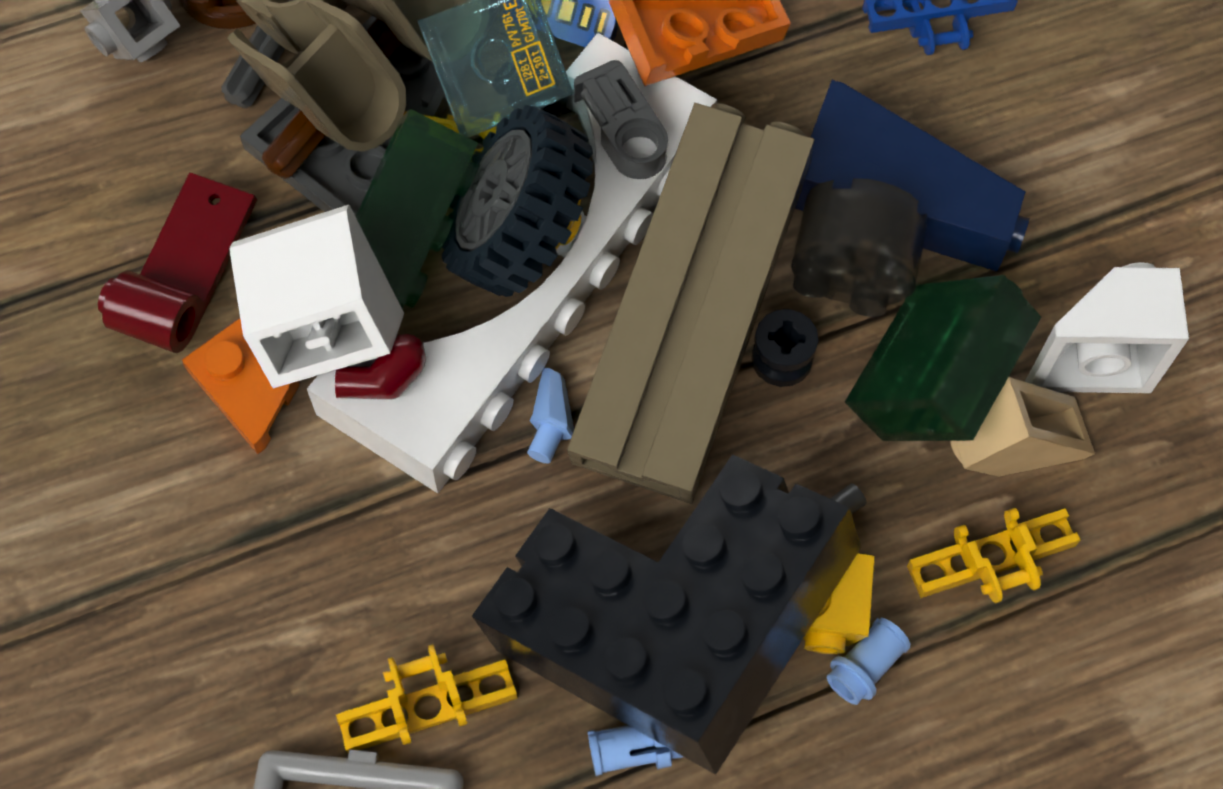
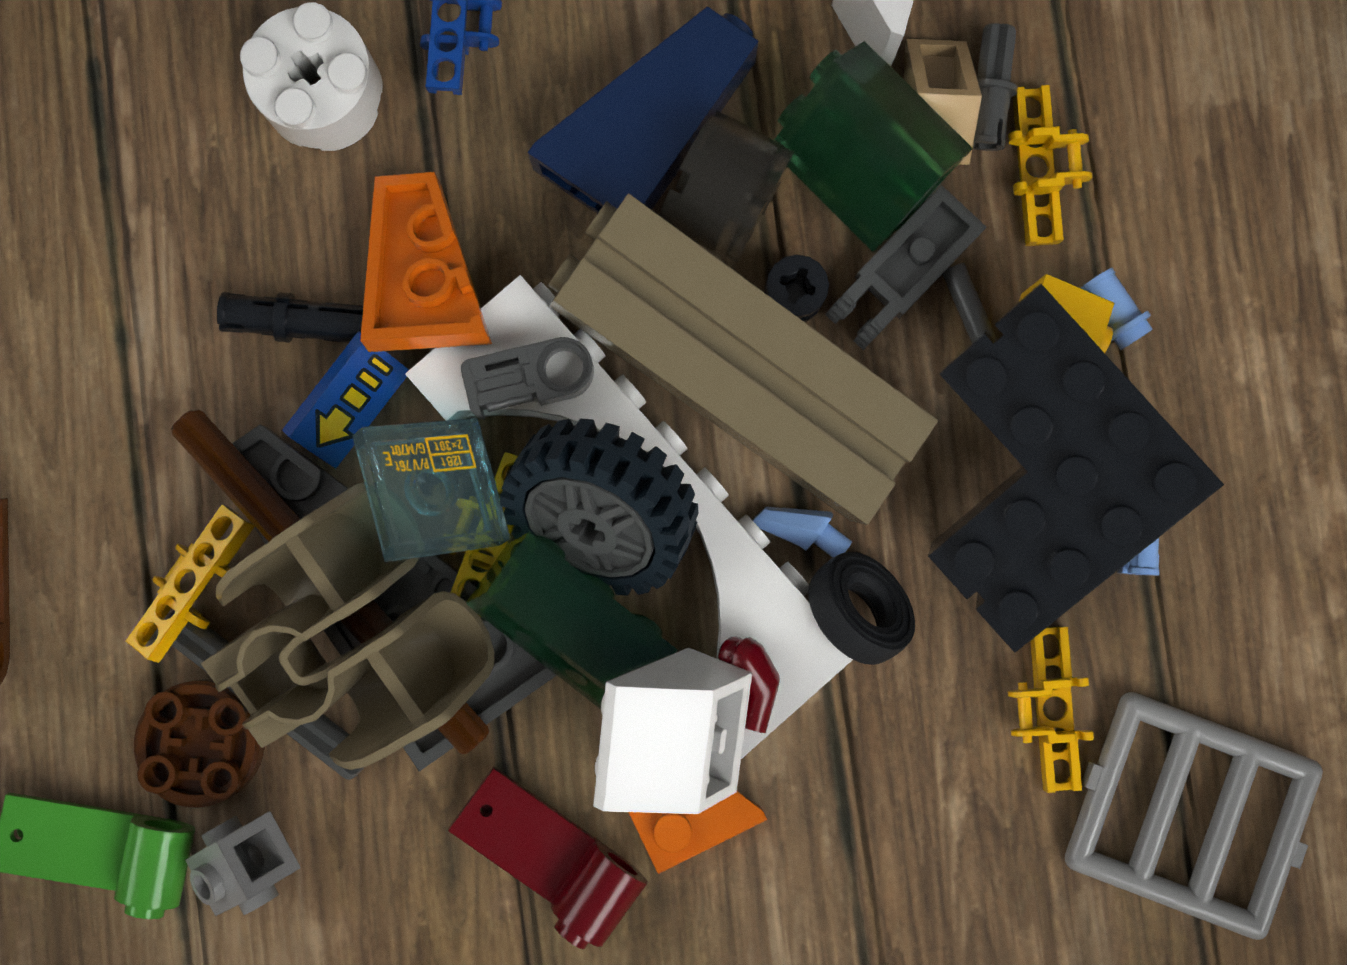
camera: 75 degrees left, 20 degrees up
none -> black tyre [809,552,915,665]
none -> dark grey hinge [825,185,986,350]
none -> dark grey axle [973,23,1018,151]

